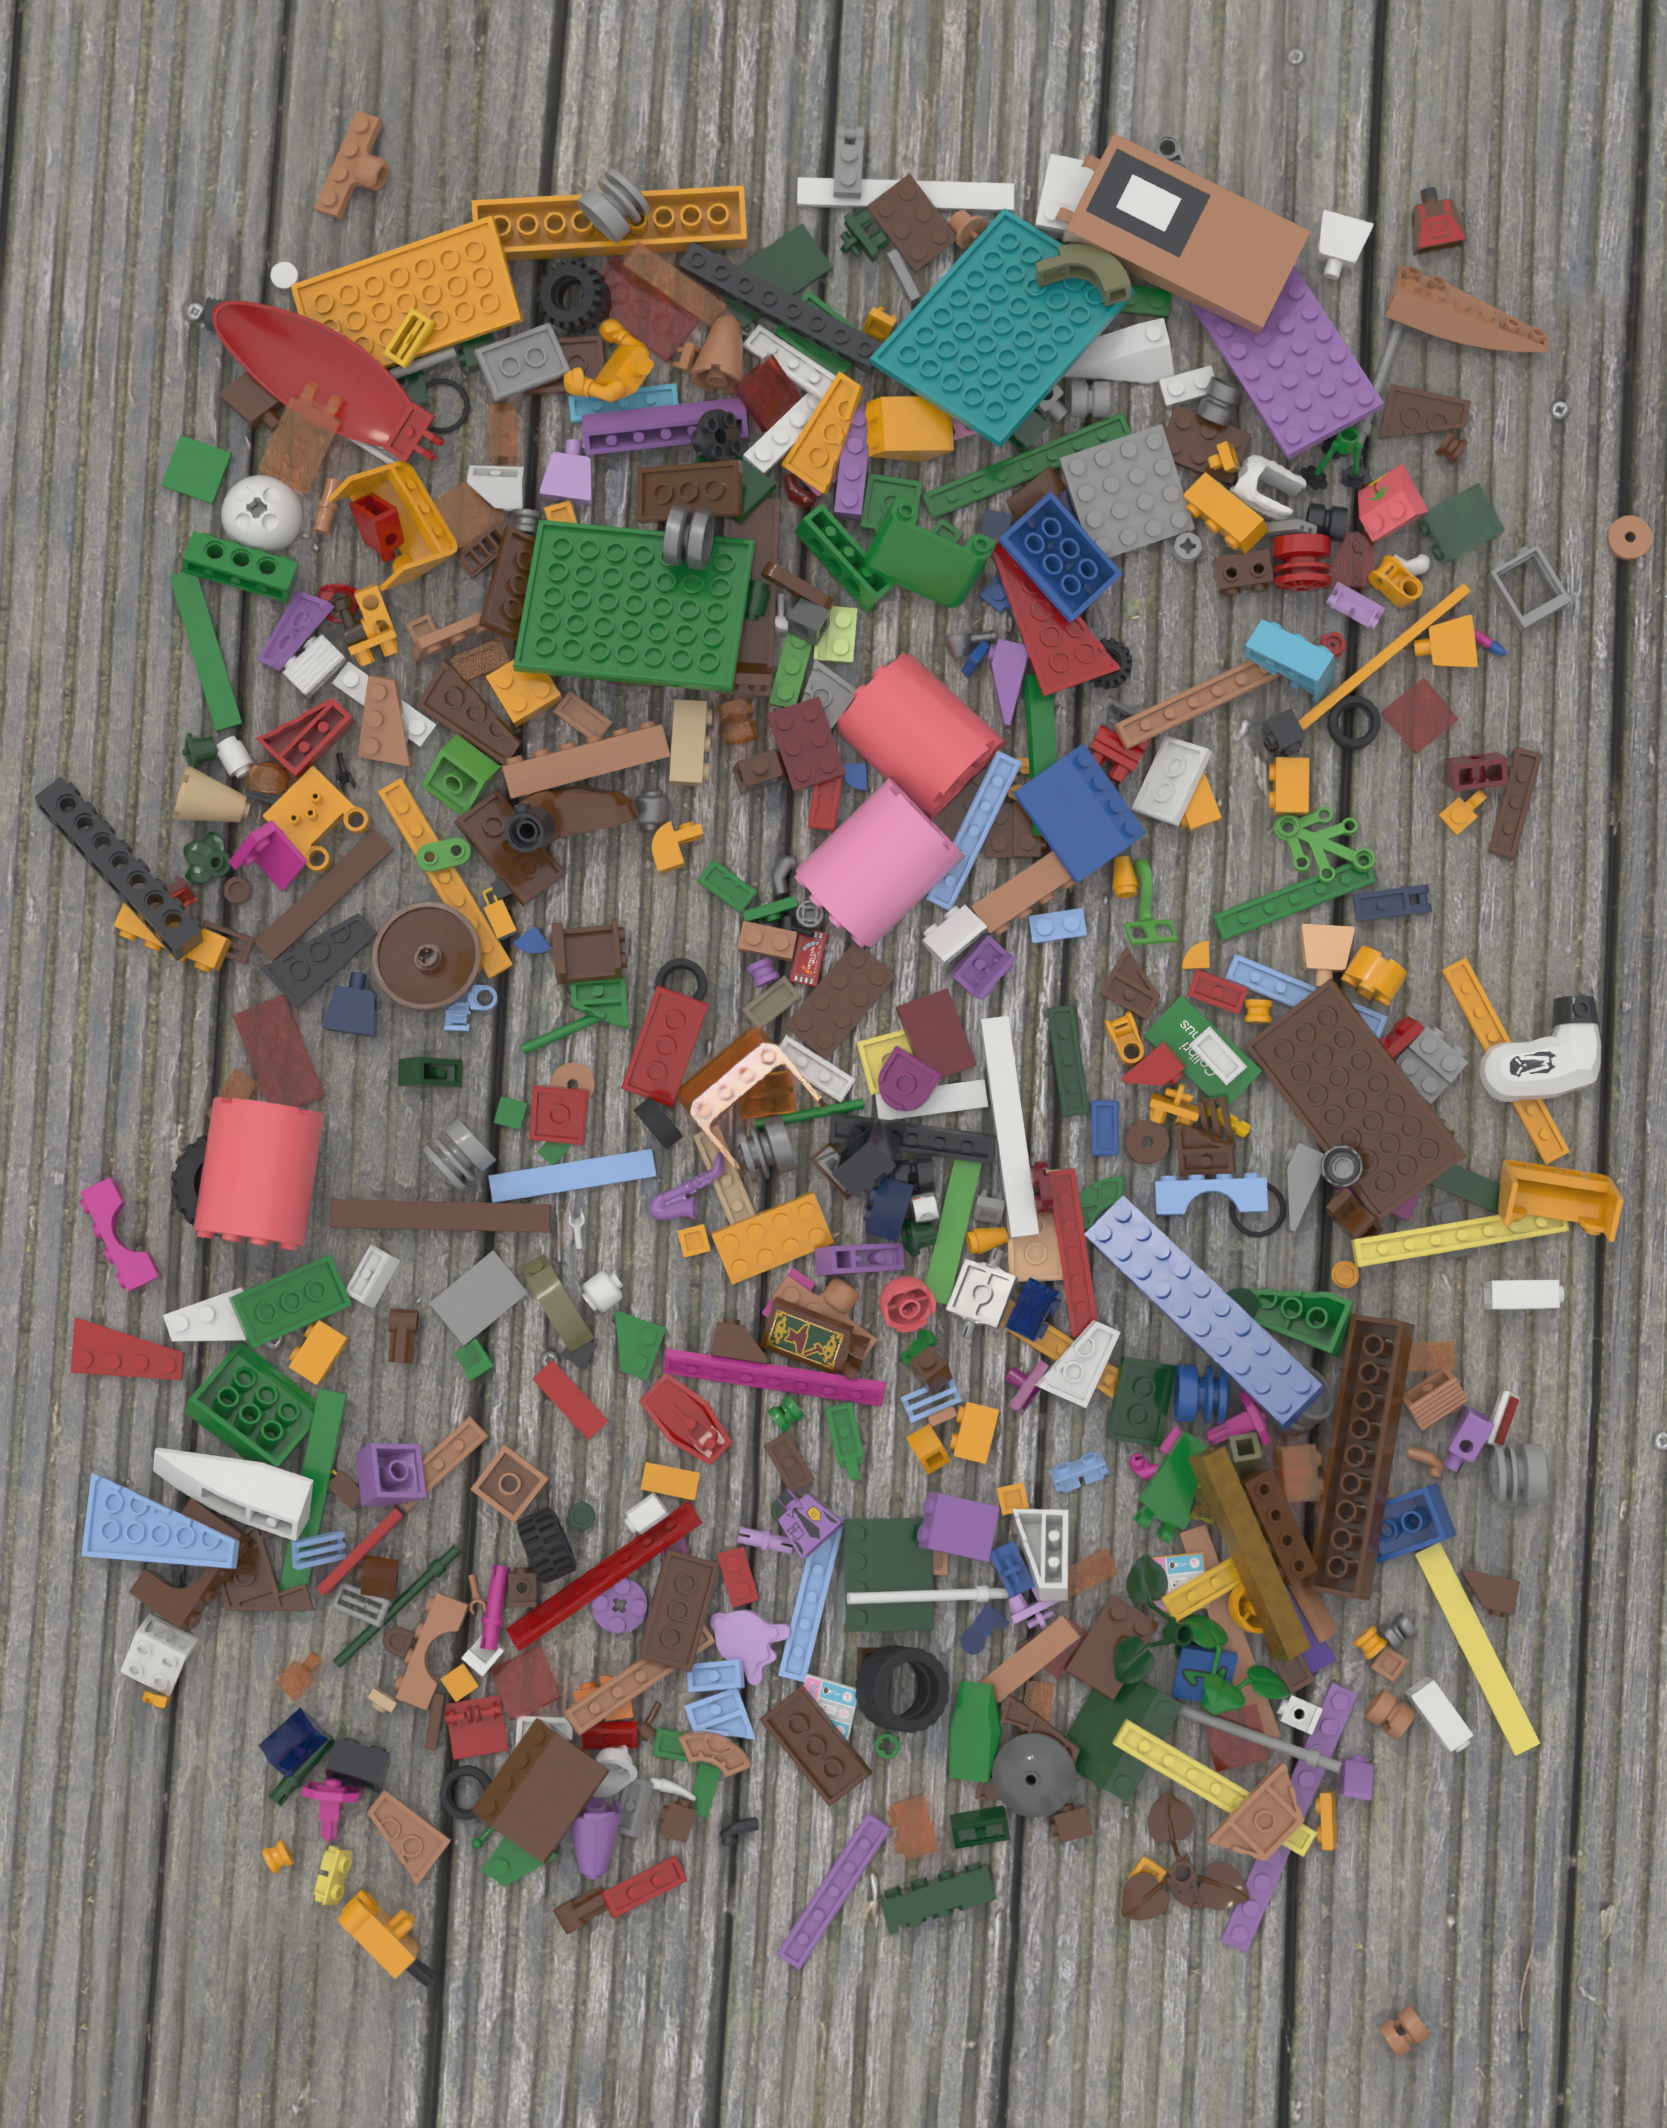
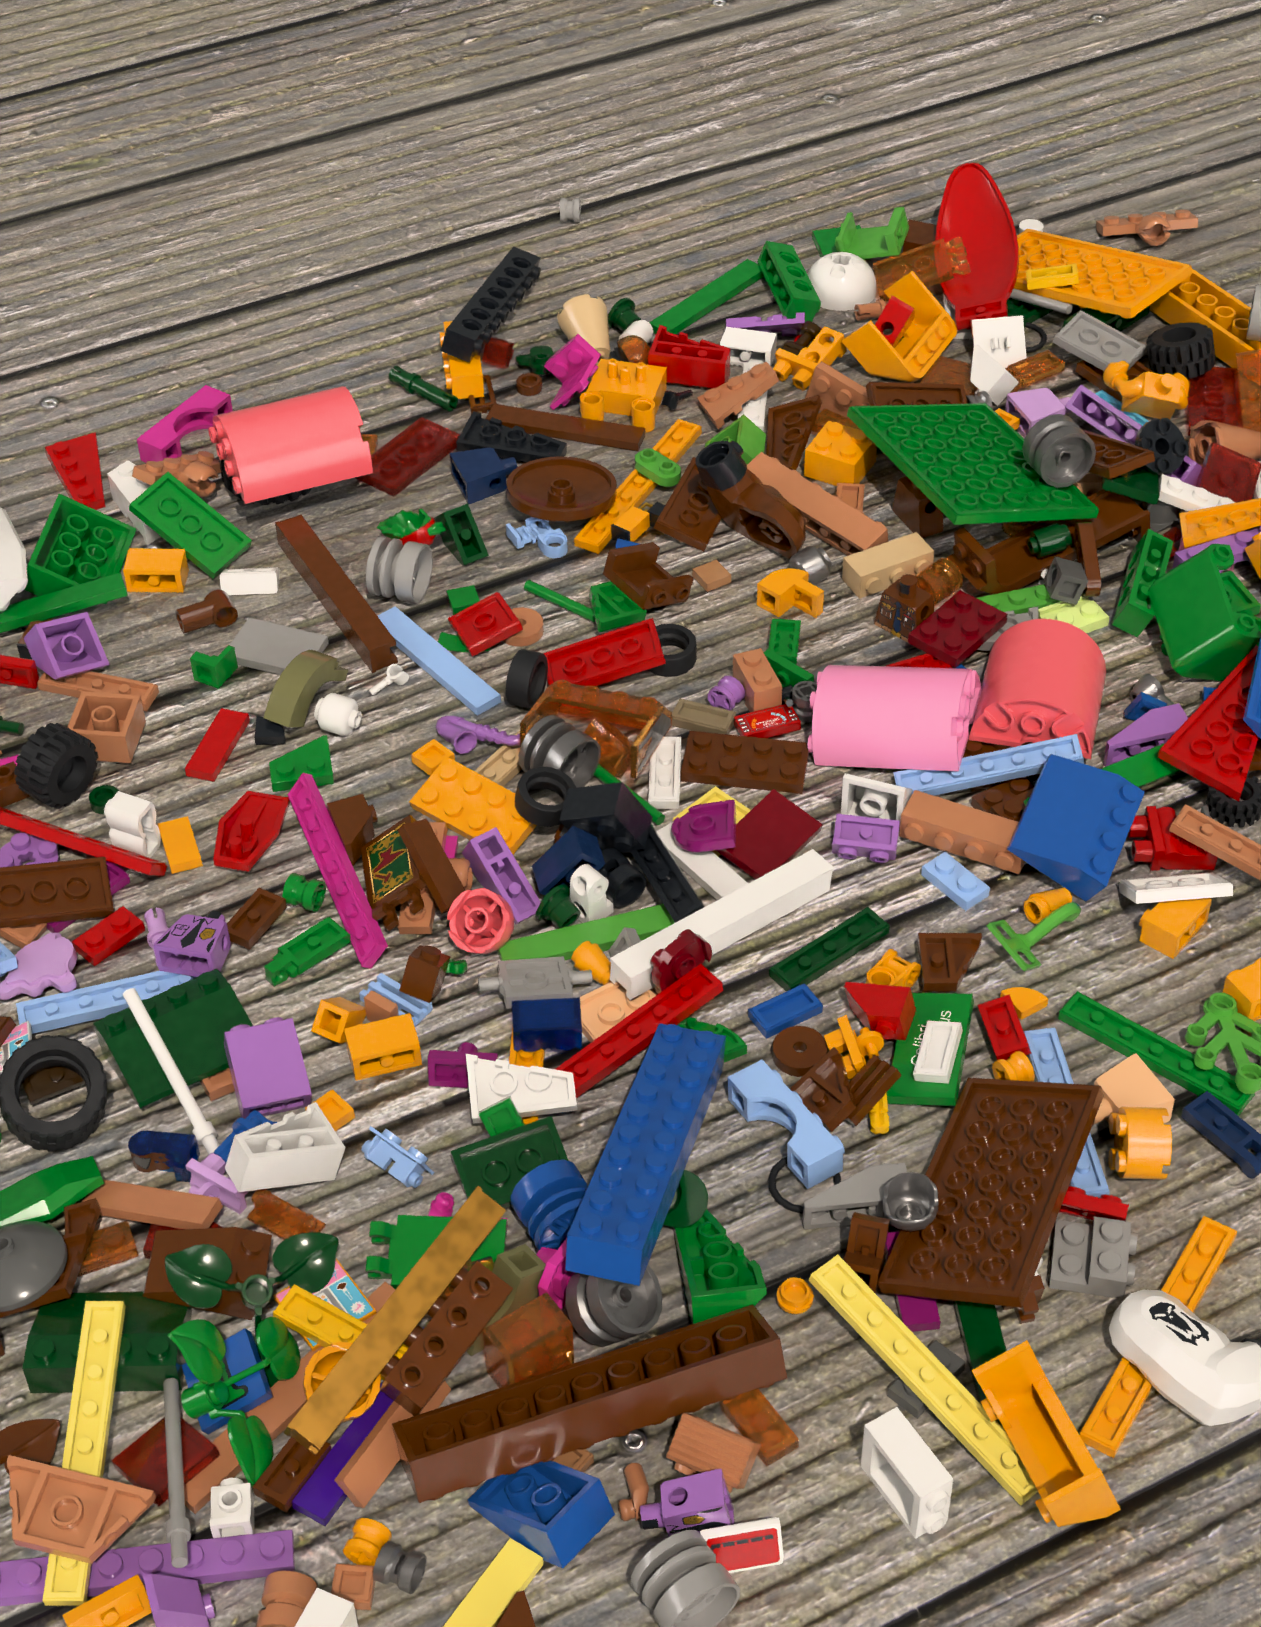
camera: 60 degrees right, 40 degrees down
none -> nougat plate [132,451,221,498]
none -> green hair [377,509,446,546]
none -> dark green pin [388,366,458,412]
none -> reddish brown tile [397,819,465,914]
none -> green tile [478,1096,525,1137]
none -> black tyre [515,767,576,827]
none -> medium nougat tile [692,560,731,592]
none -> bright green panel [835,207,909,259]
none -> white piece [971,315,1027,370]

